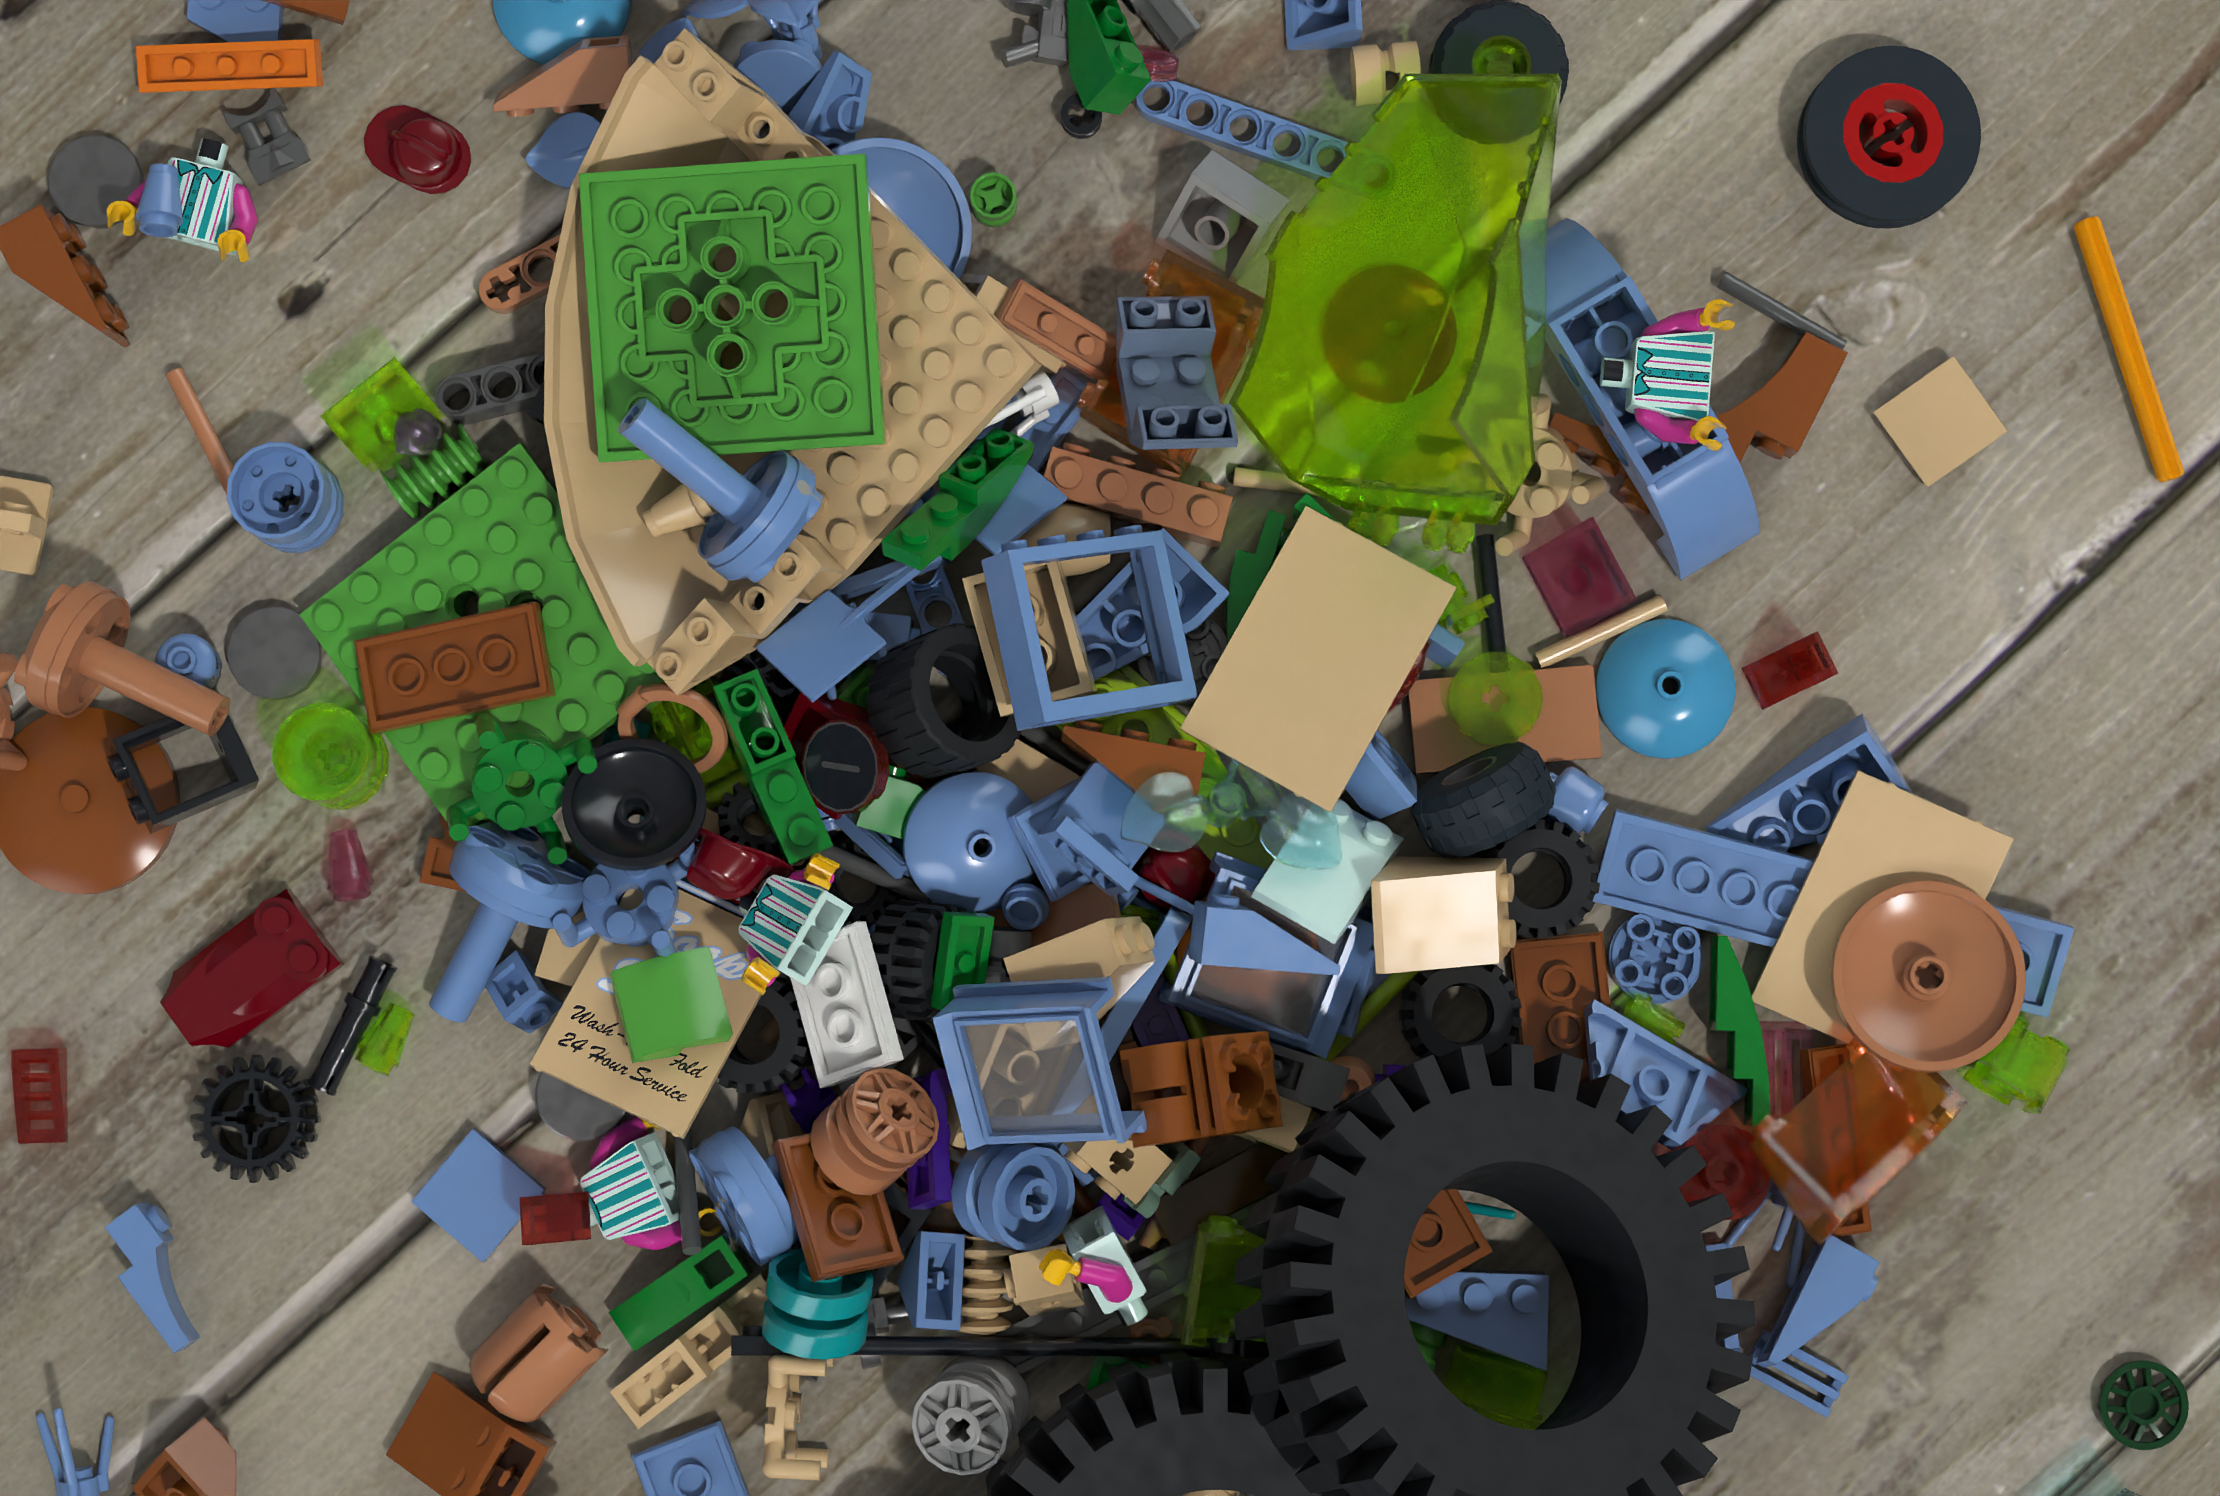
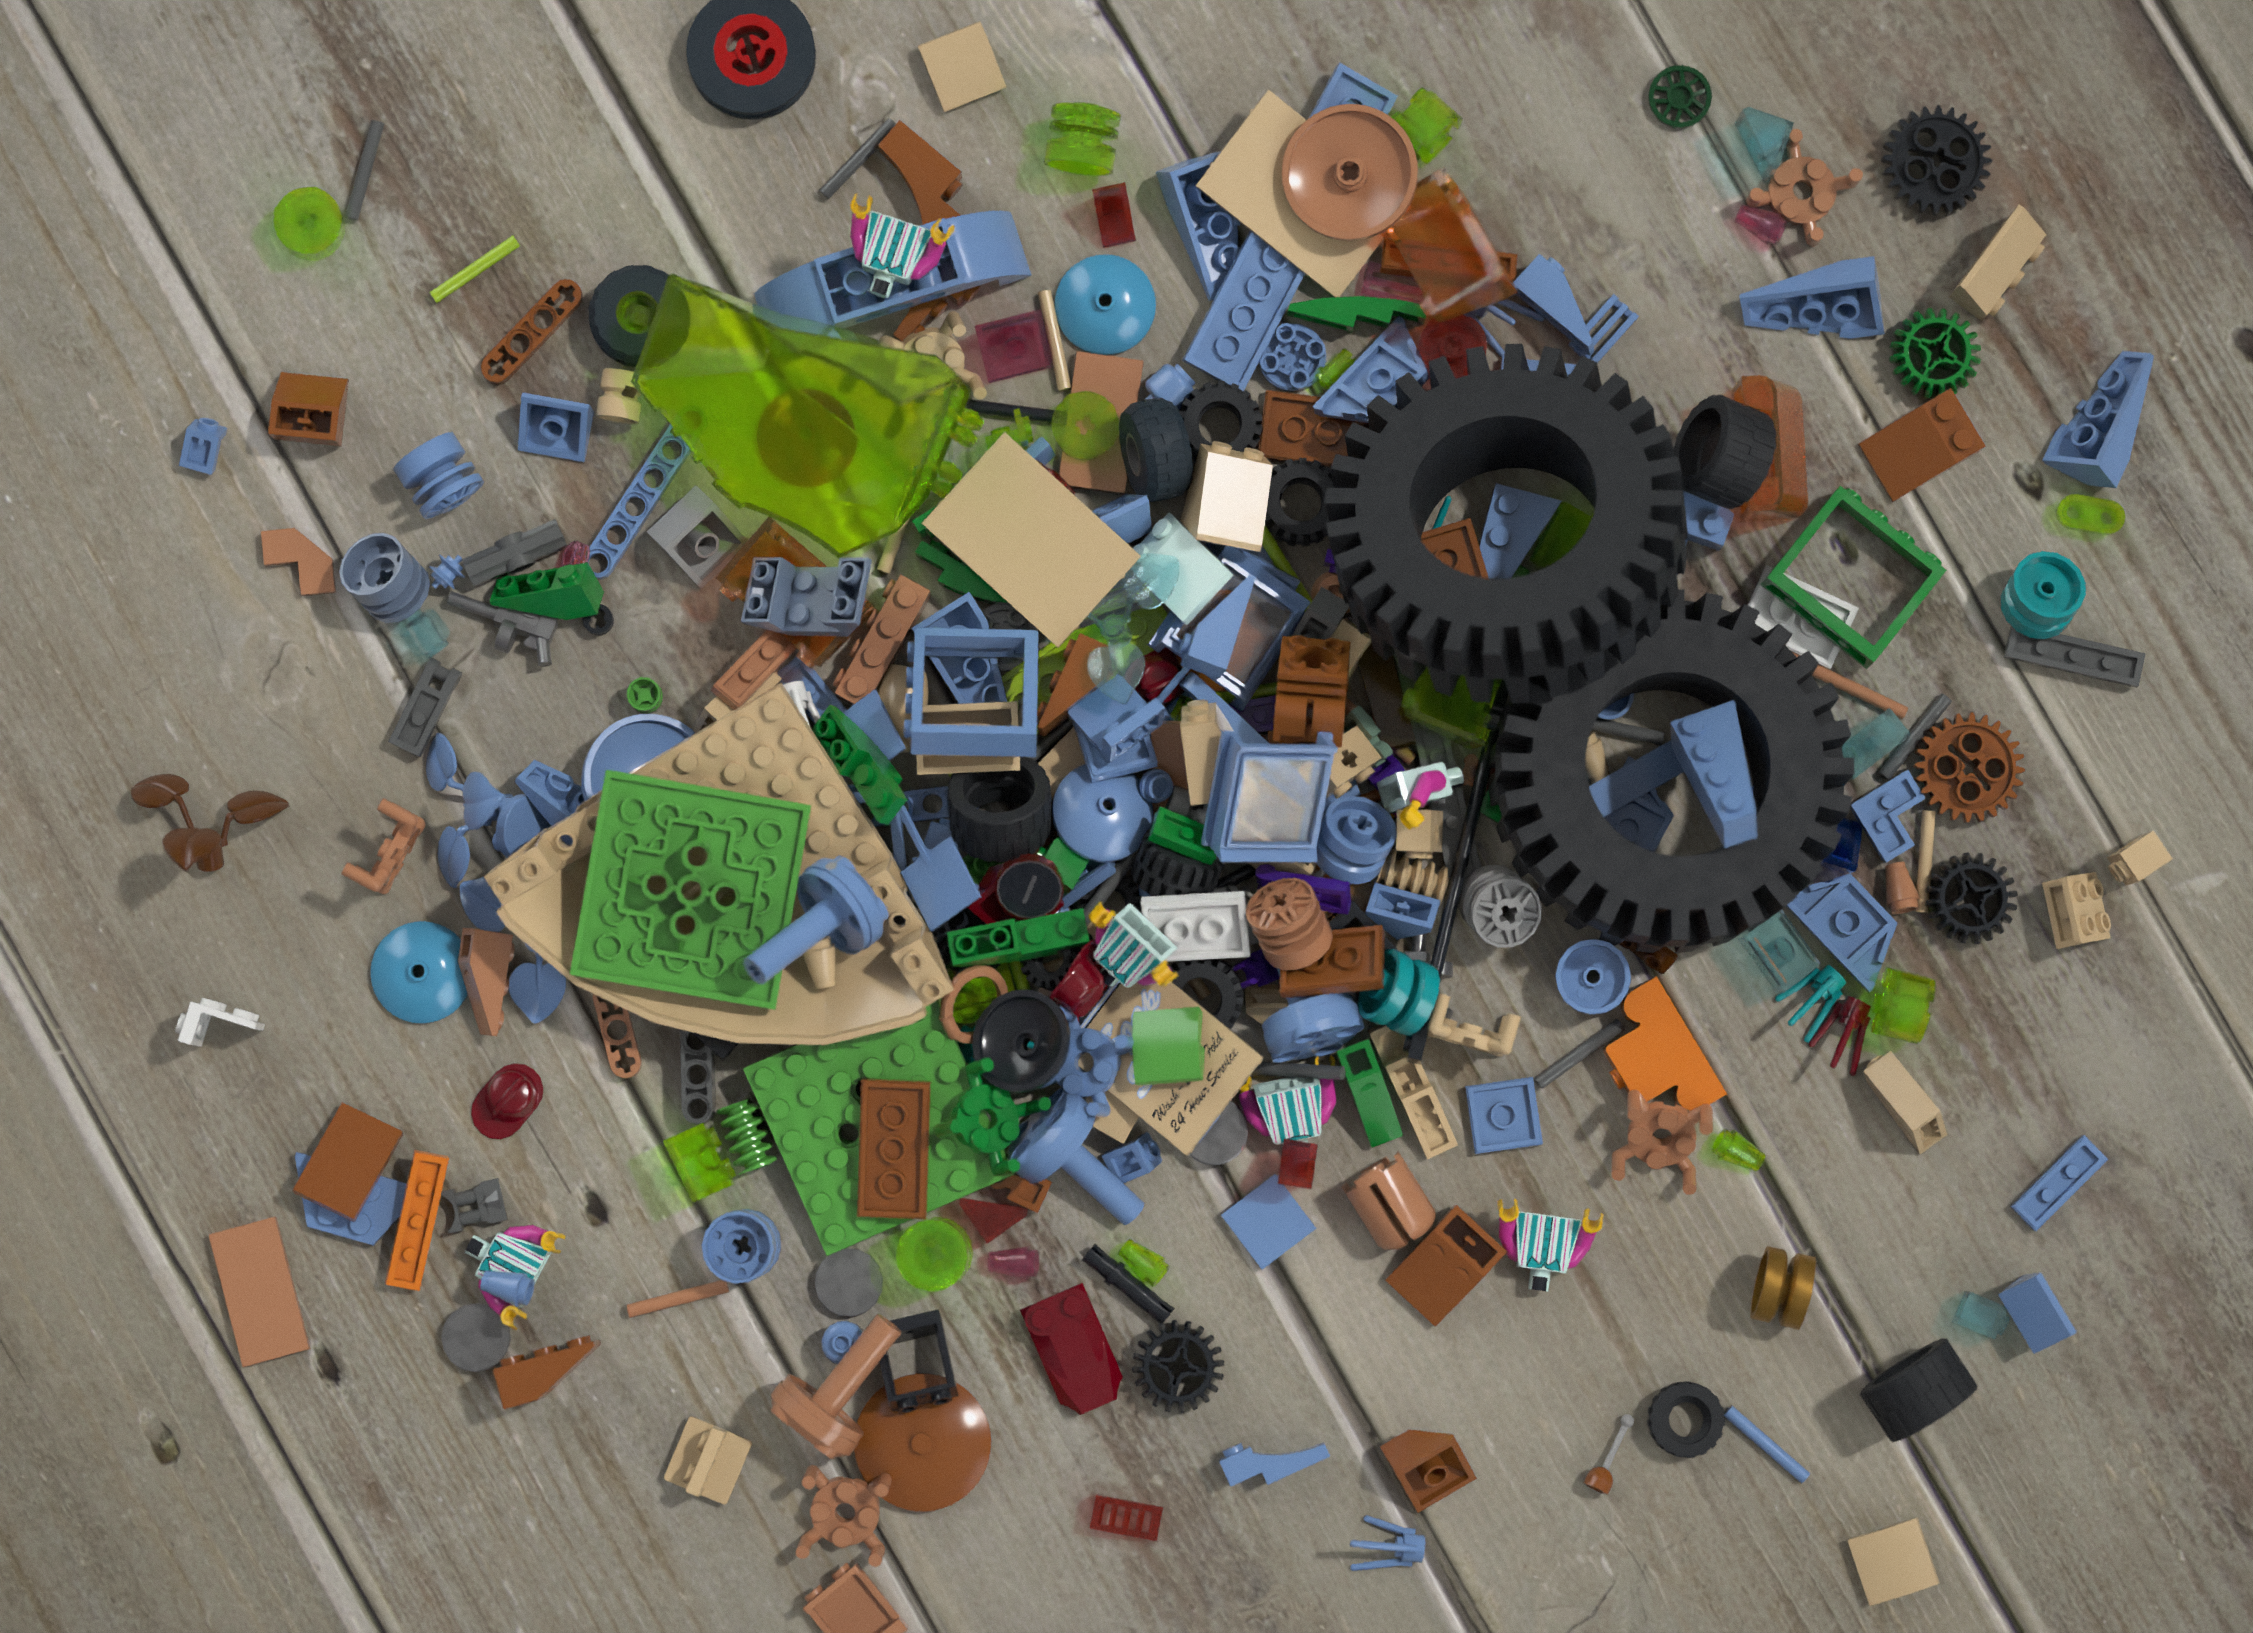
camera: 75 degrees left, 0 degrees up
plate [394,409,442,456] -> none
none -> clear red slope [959,1198,1028,1244]
none -> clear neon green wheel [1044,102,1121,176]

